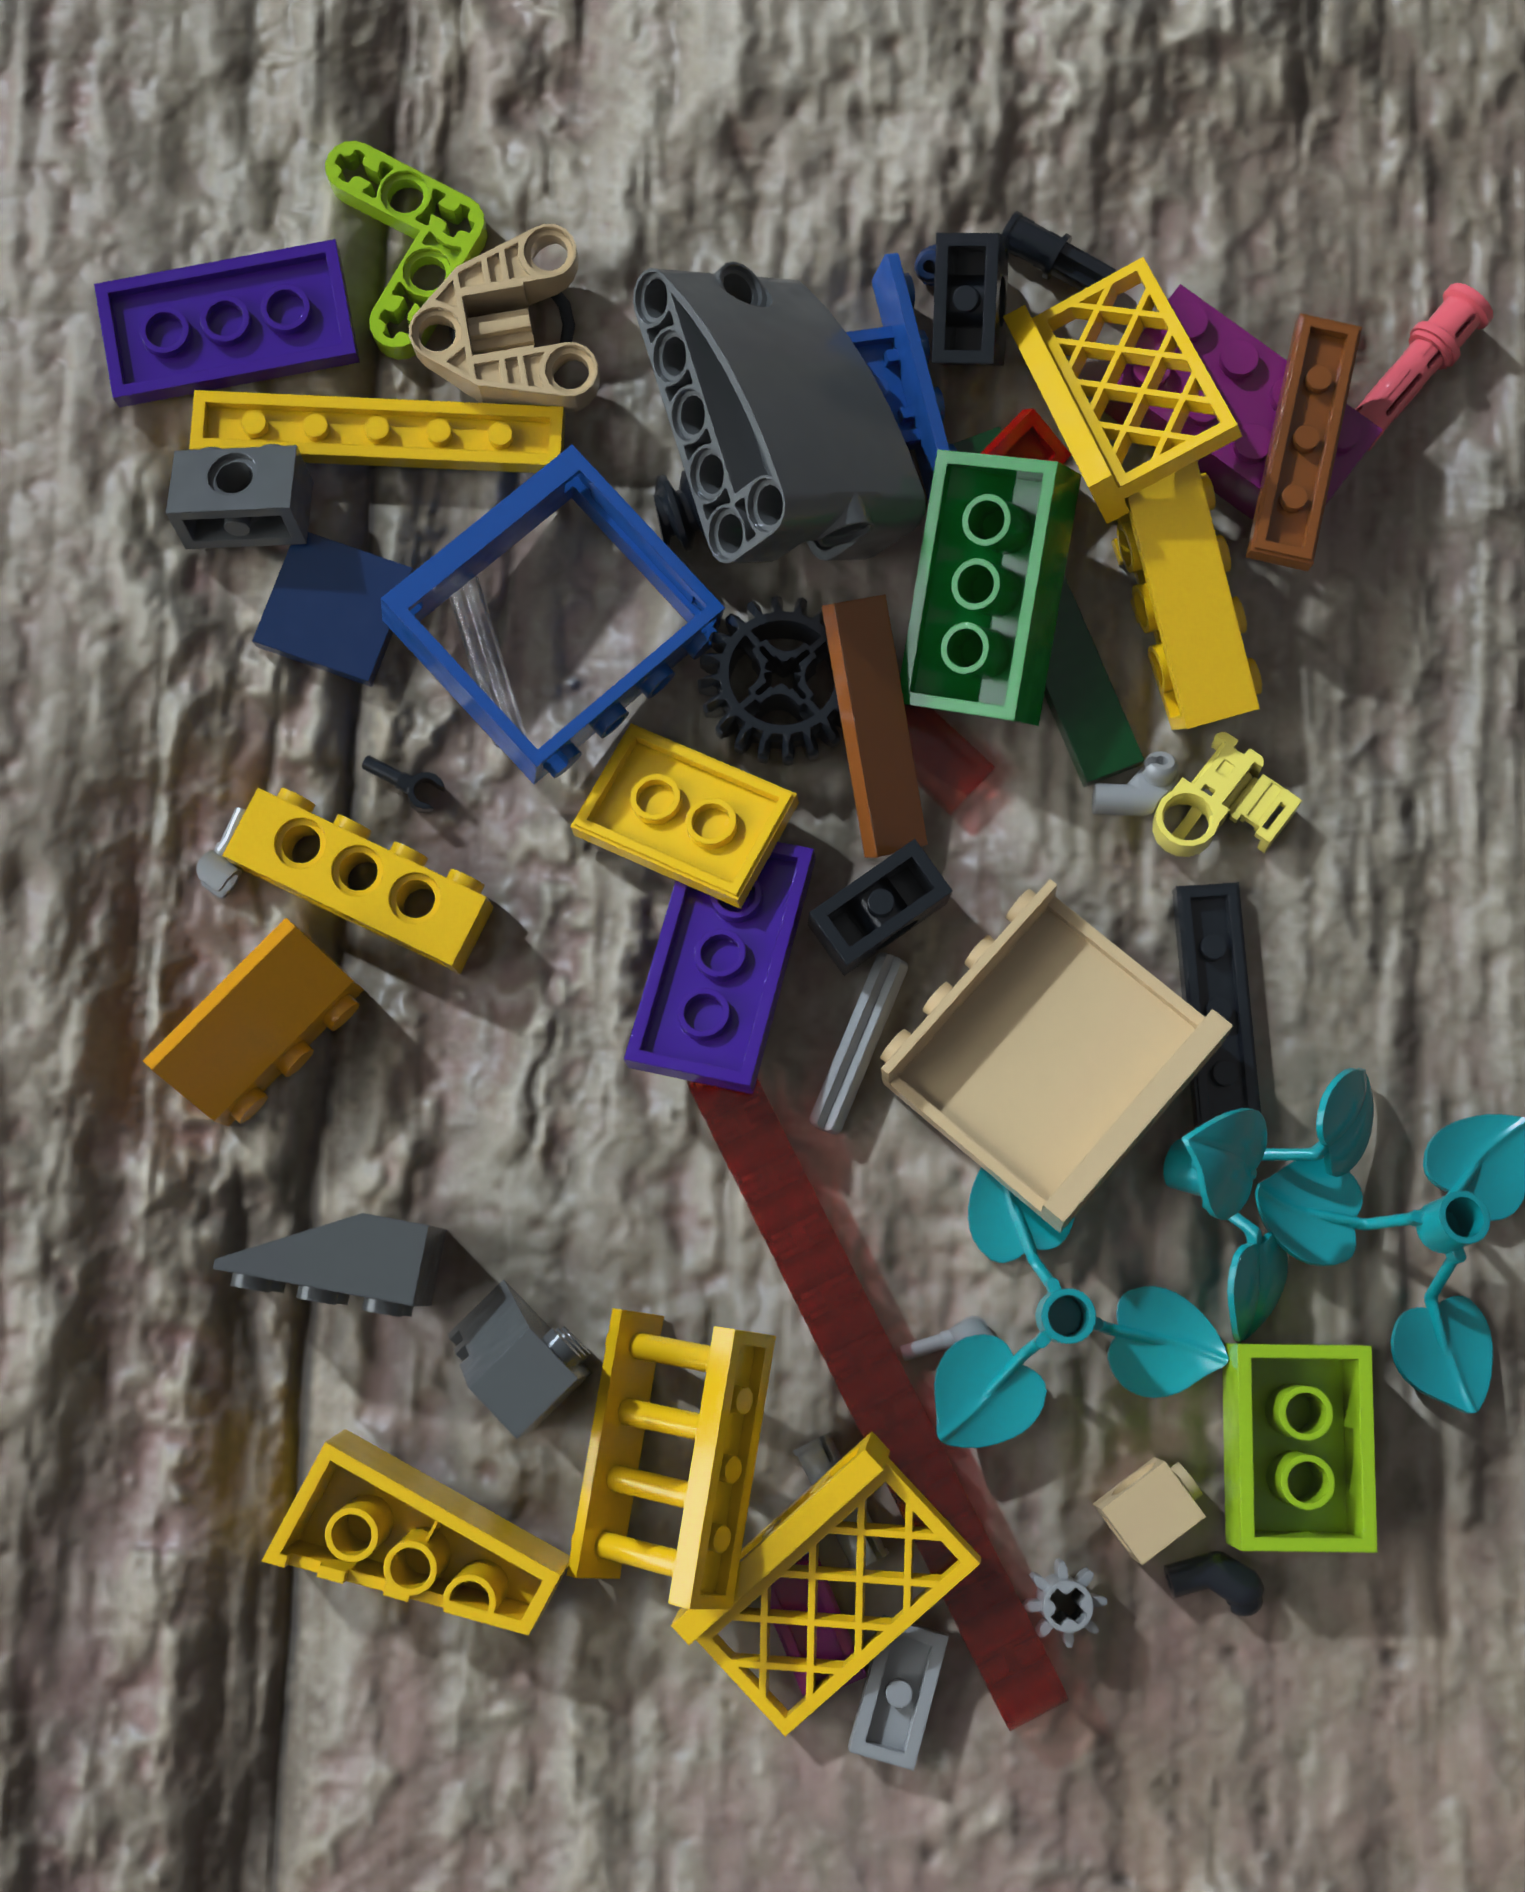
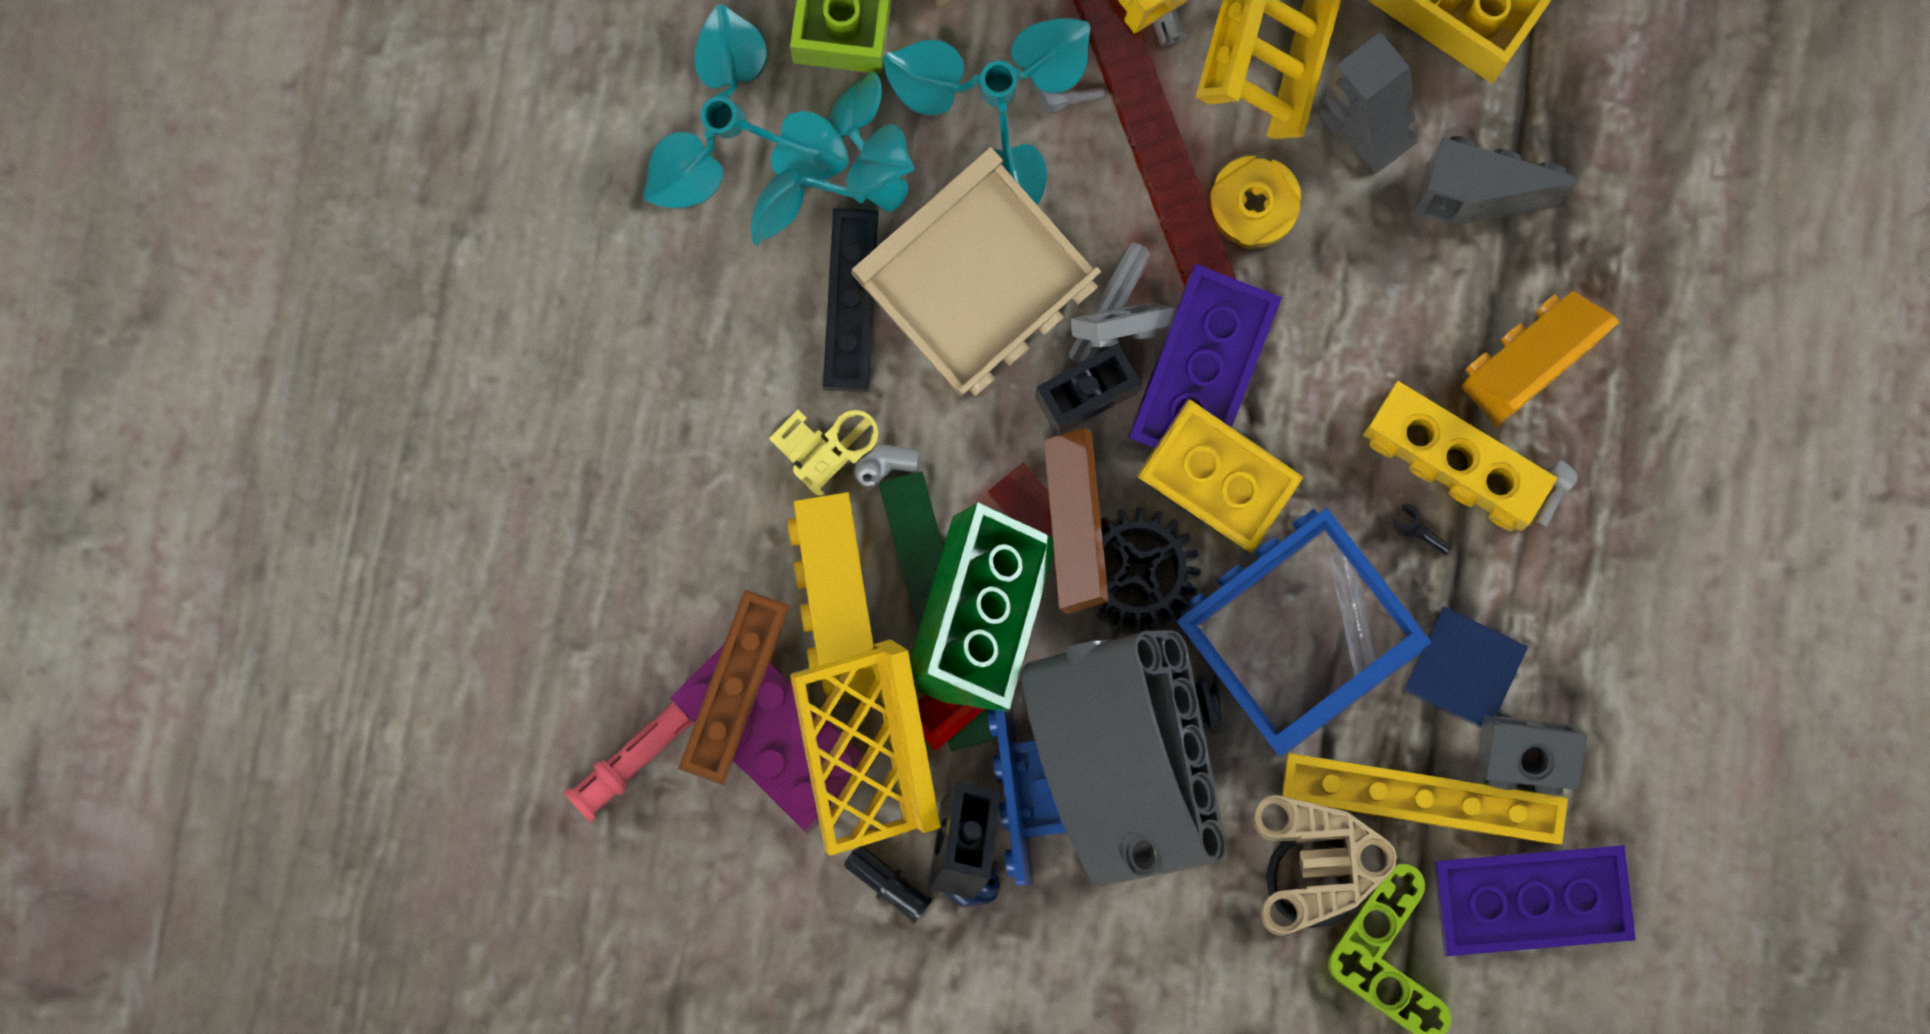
camera: 175 degrees left, 0 degrees up
none -> light grey plate [1071,302,1173,347]
none -> yellow plate [1209,156,1301,250]

